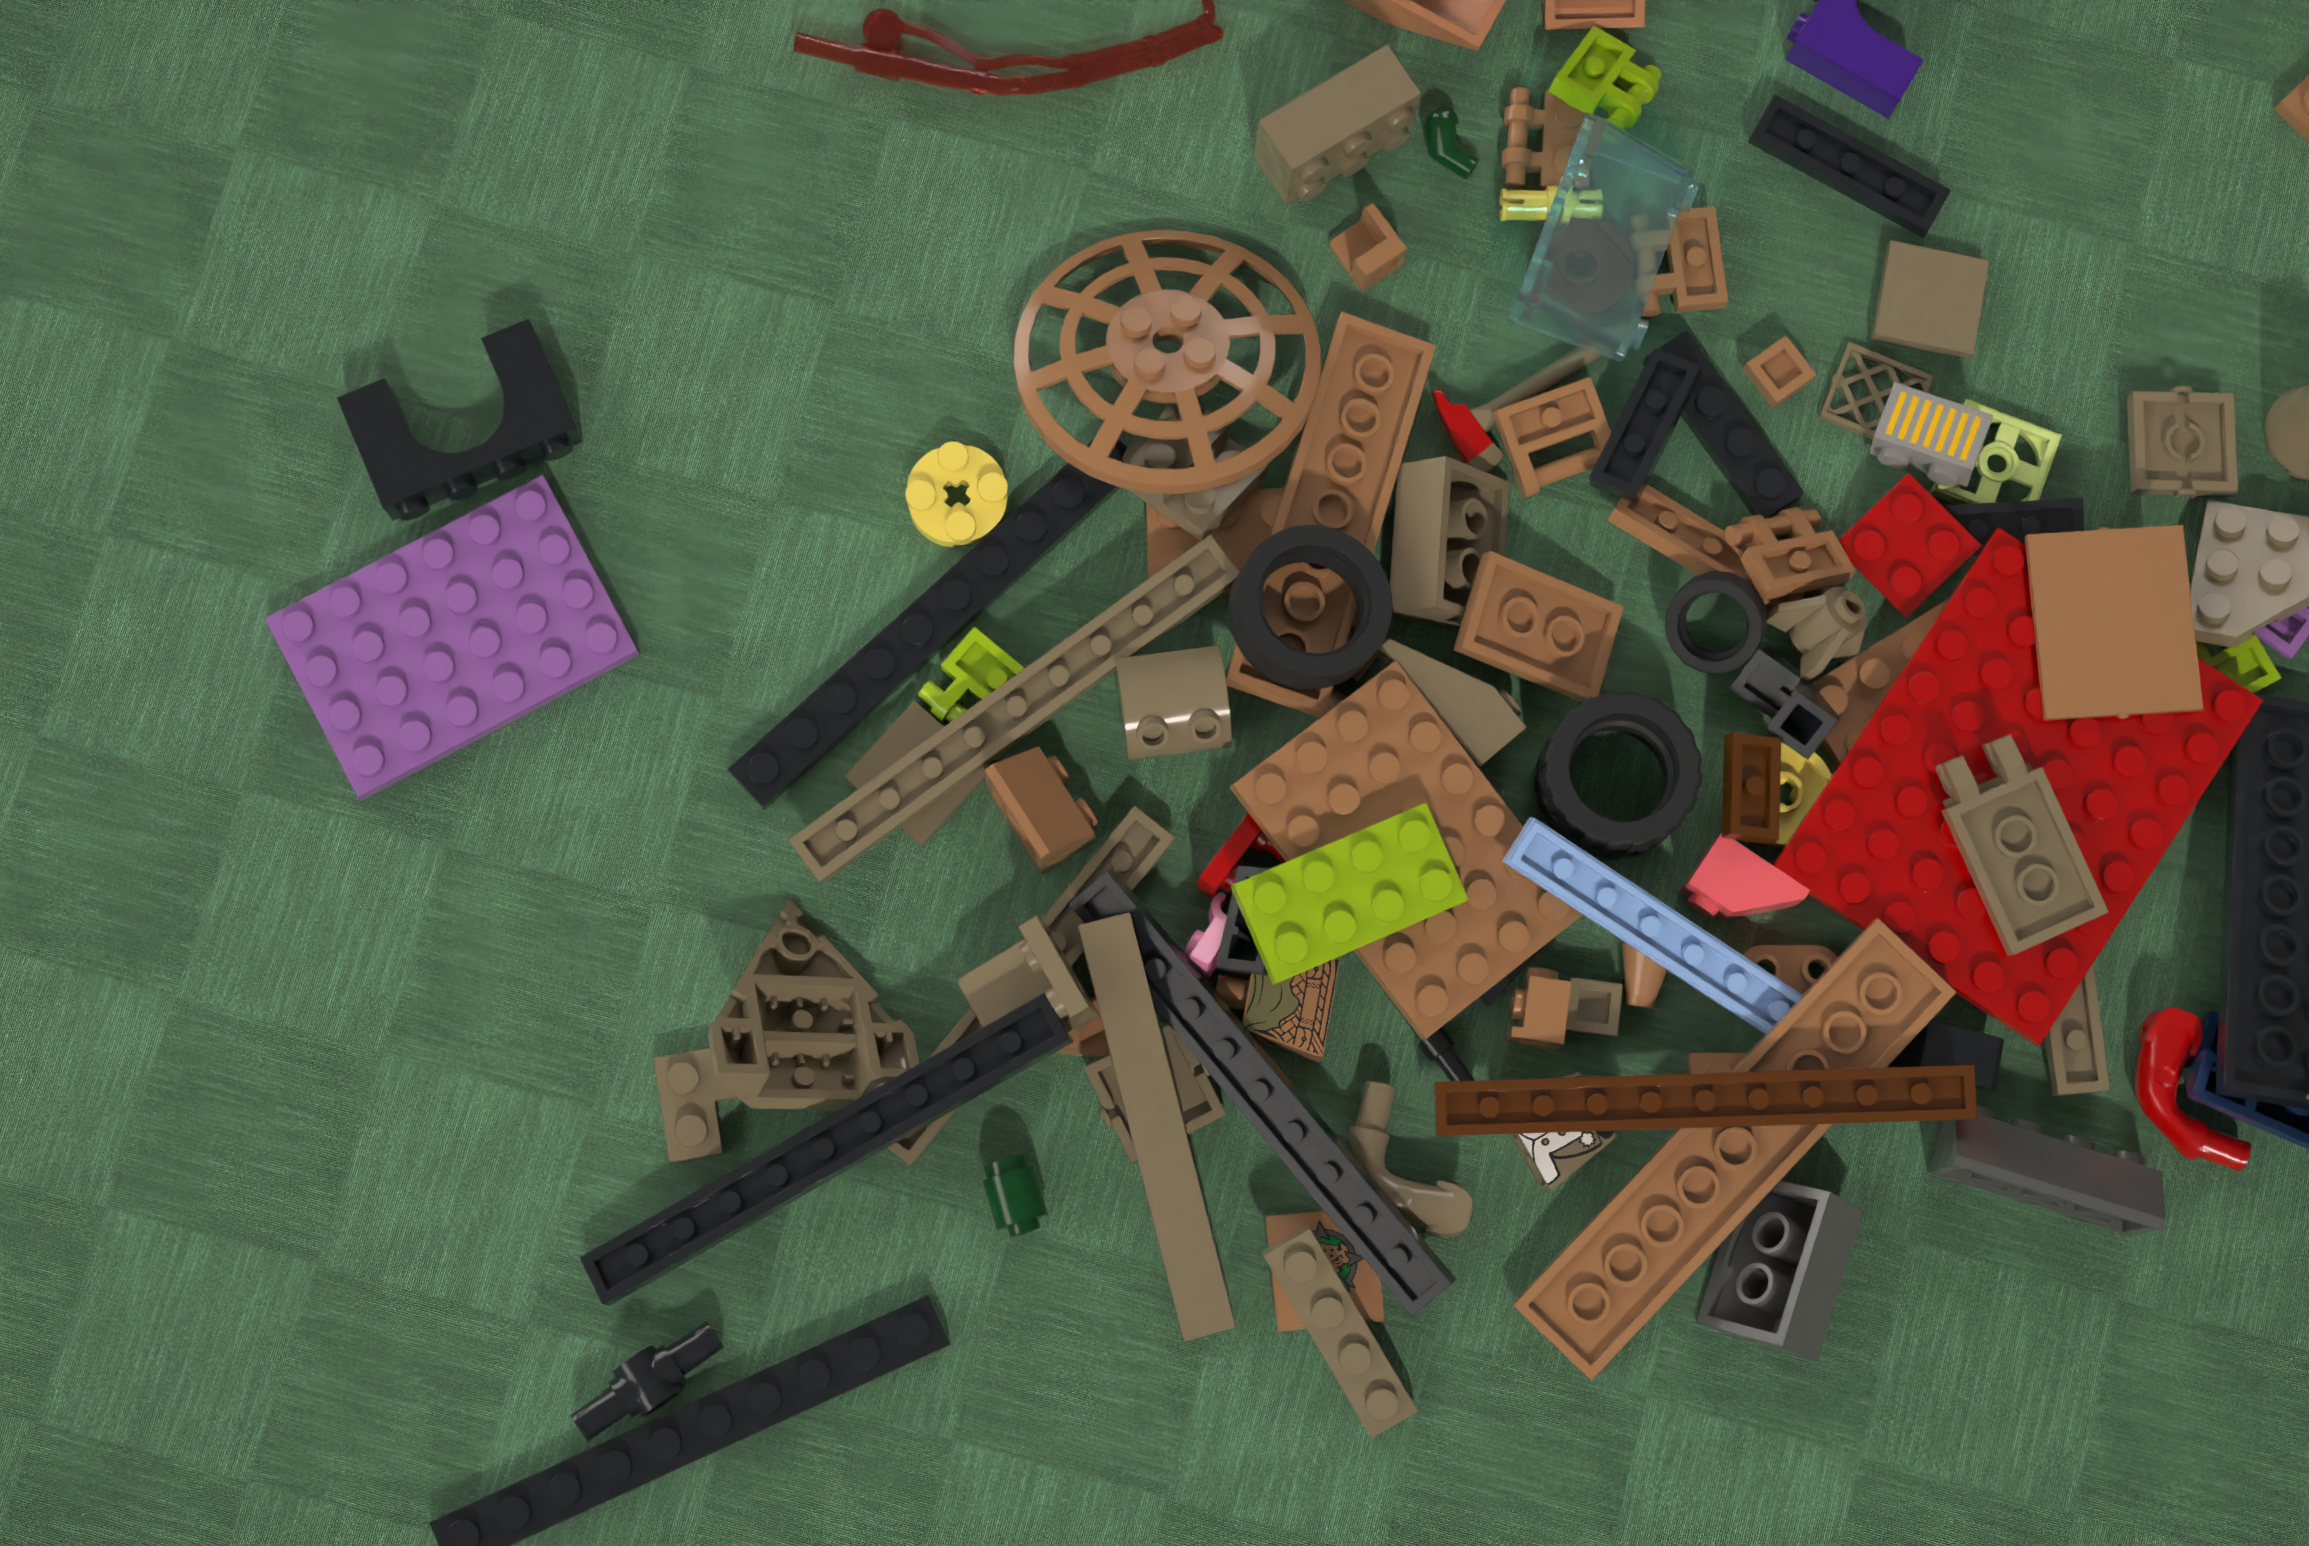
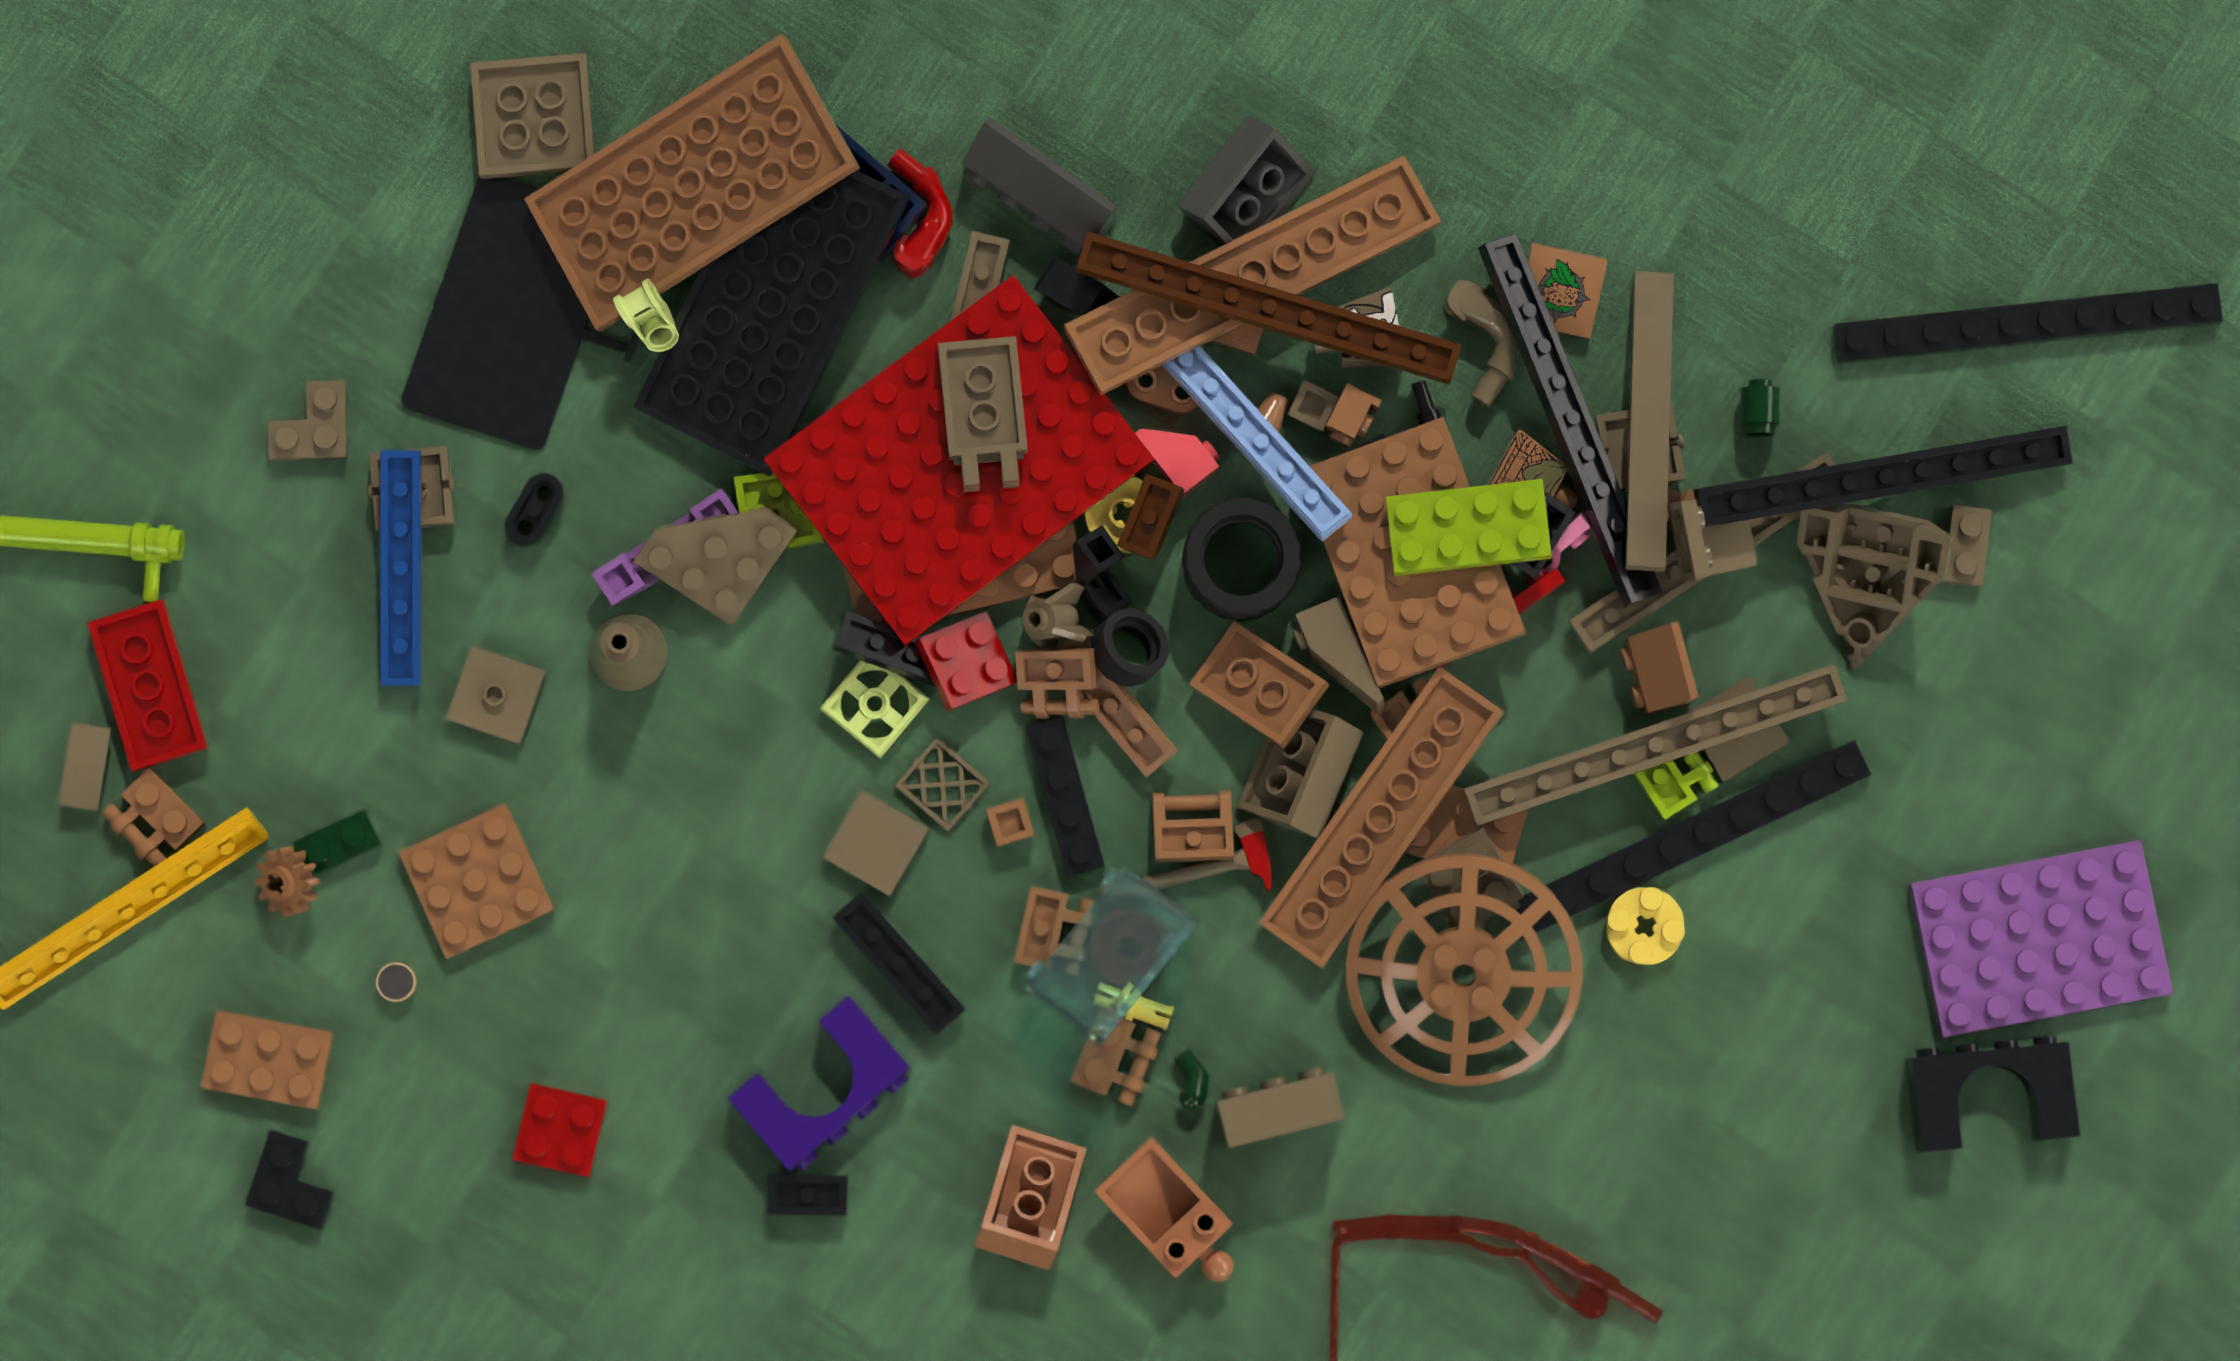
camera: 160 degrees left, 5 degrees up
black pin [570,1321,724,1441] -> none
dark tan brick [1115,645,1232,761] -> none
black tyre [1228,525,1393,690] -> none
dark tan plate [1262,1225,1418,1438] -> none
medium nougat panel [1329,202,1407,292] -> none
lime plate [1548,25,1662,135] -> none
black plate [1589,348,1702,504] -> none
light grey brick [1869,382,1993,487] -> none
medium nougat piece [2025,525,2203,721] -> none
dark tan plate [2127,386,2238,499] -> none

